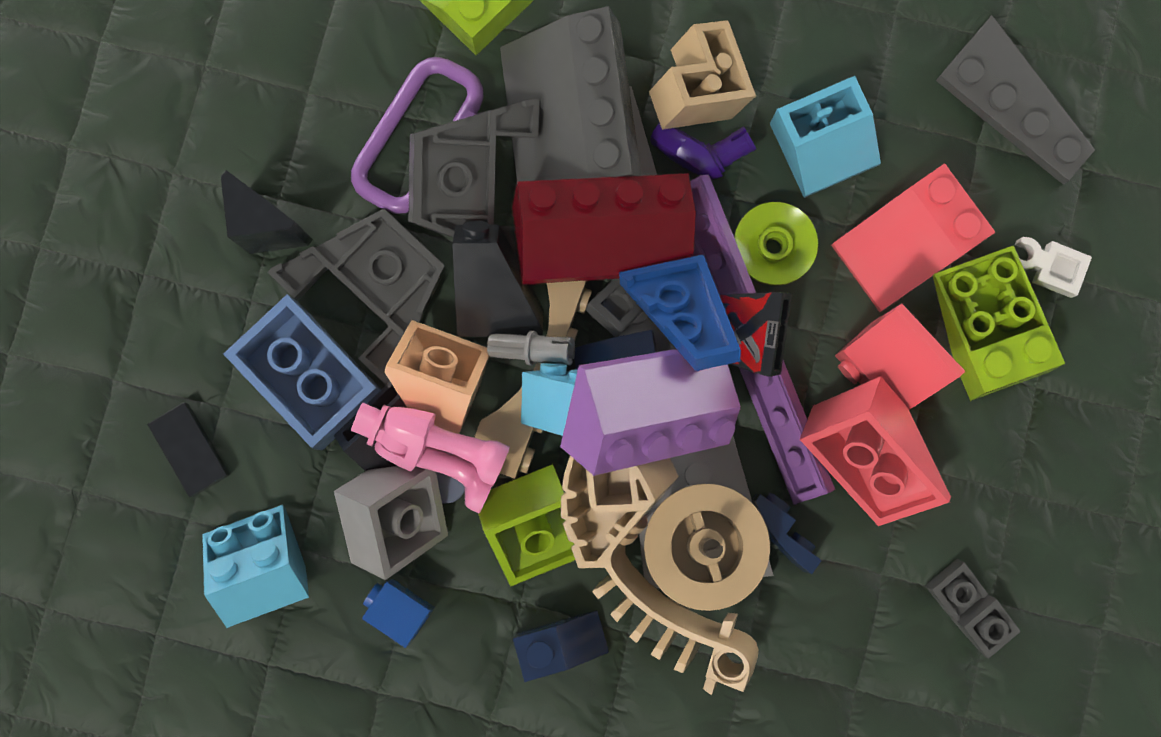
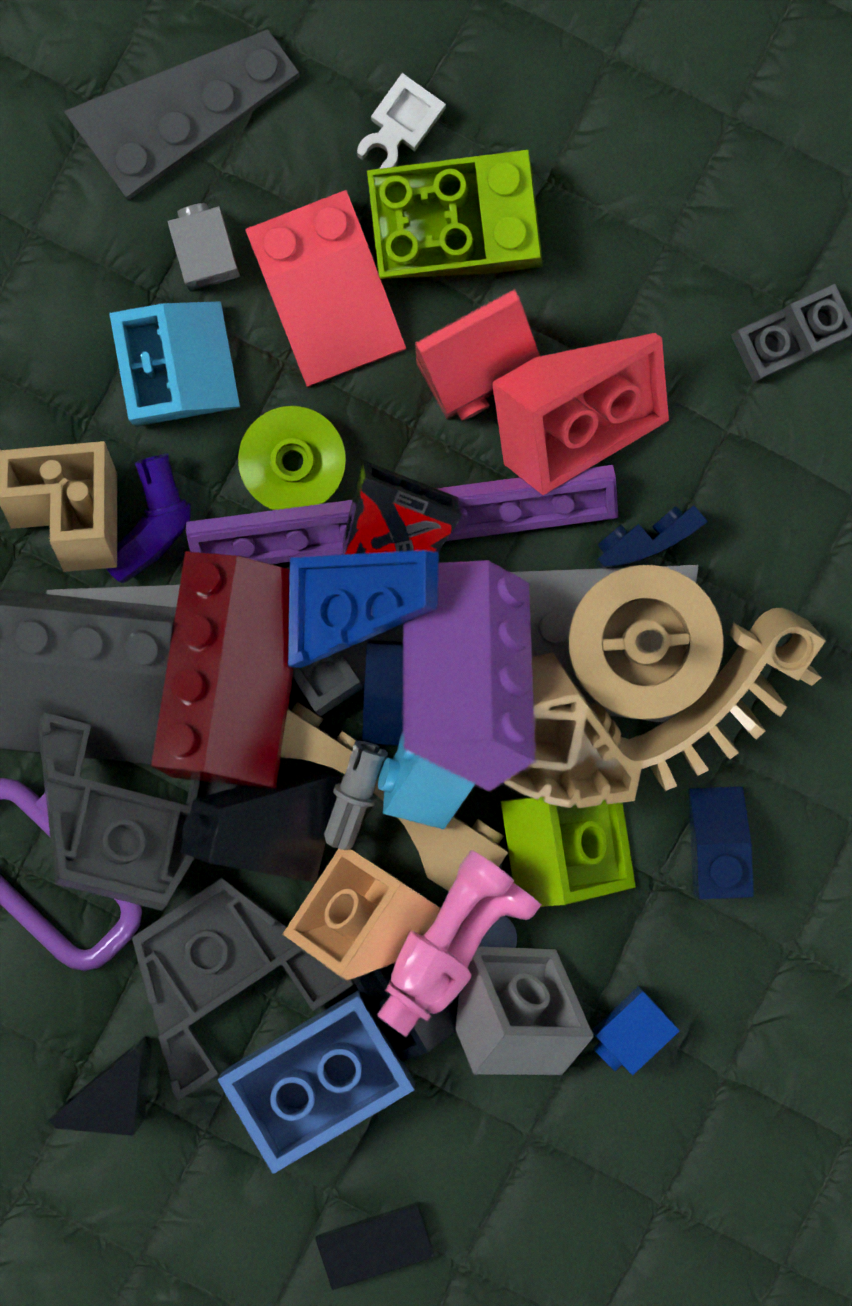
camera: 70 degrees left, 5 degrees up
medium azure slope [202,505,309,628] -> none
none -> light grey brick [167,203,240,291]

